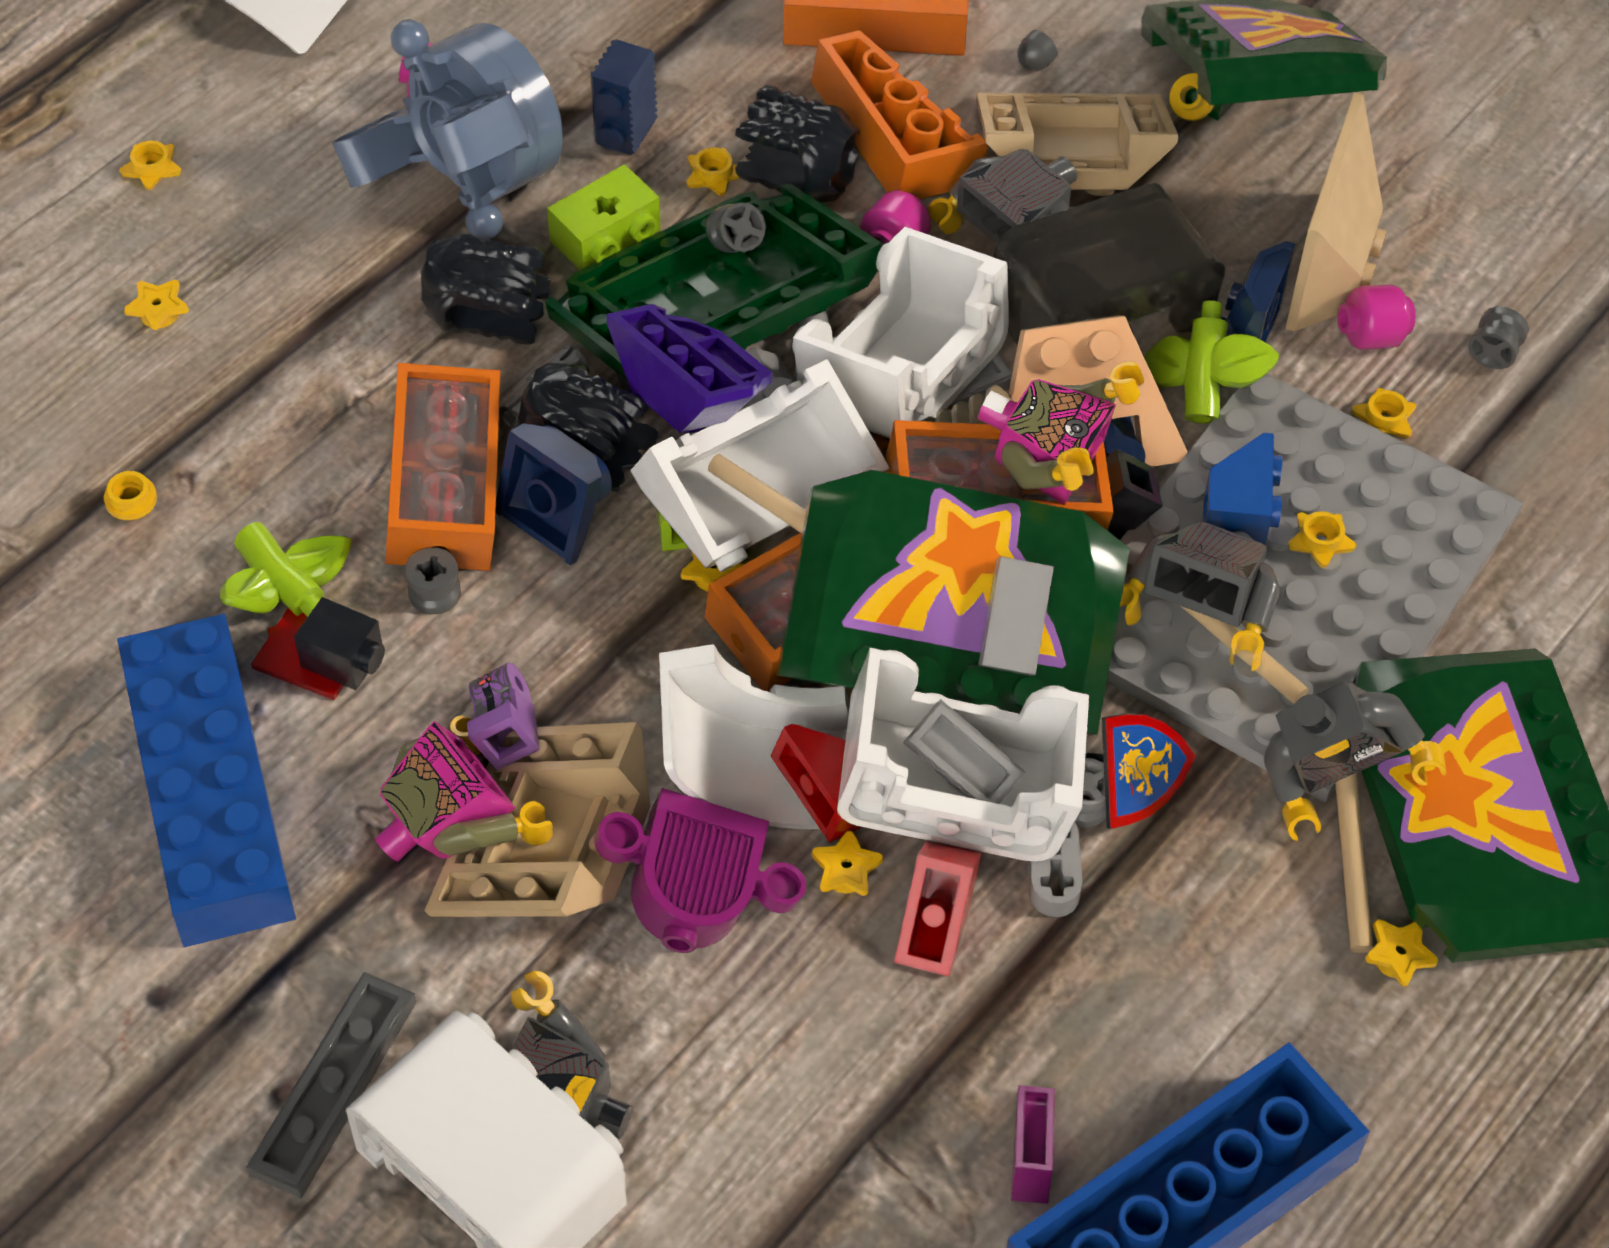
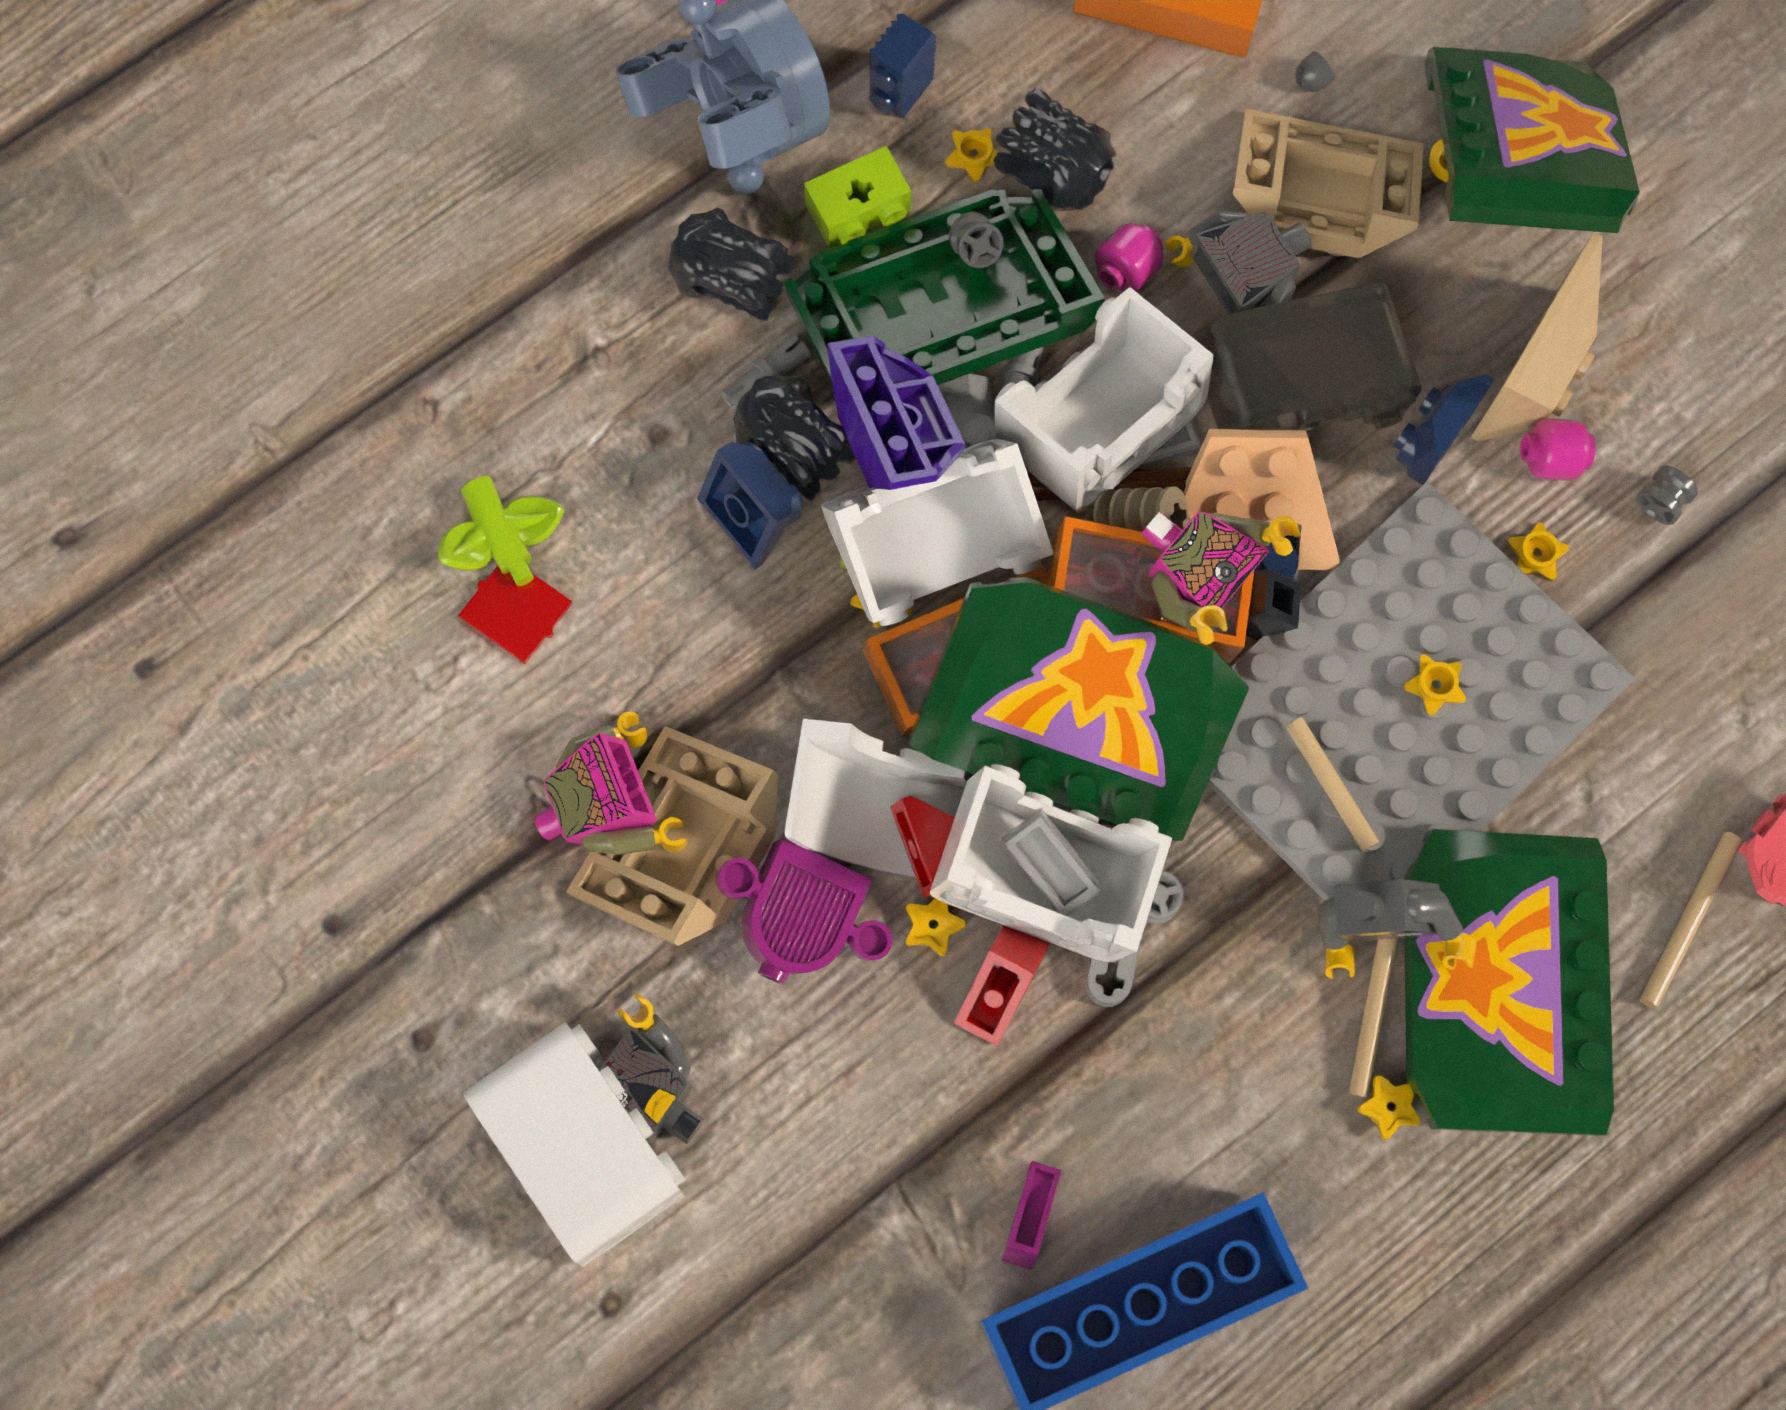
camera: 10 degrees right, 20 degrees up
yellow plate [104,471,157,520] -> none
blue brick [117,613,296,948] -> none
yellow plate [119,140,181,190] -> none
yellow plate [124,279,189,330] -> none
dark grey tile [246,972,417,1199] -> none
black brick [294,597,385,690] -> none
brick [385,363,501,571] -> none
dark grey wheel [405,548,461,614] -> none
medium lavender leg [467,662,540,770] -> none
tan bar [708,454,806,533] -> none
orange wedge [811,30,988,200] -> none
light grey tile [978,556,1054,676] -> none
shield [1085,714,1196,829] -> none
dark grey torso [1120,522,1280,671] -> none
lime plant [1144,301,1279,424] -> none
blue slope [1203,433,1282,545] -> none

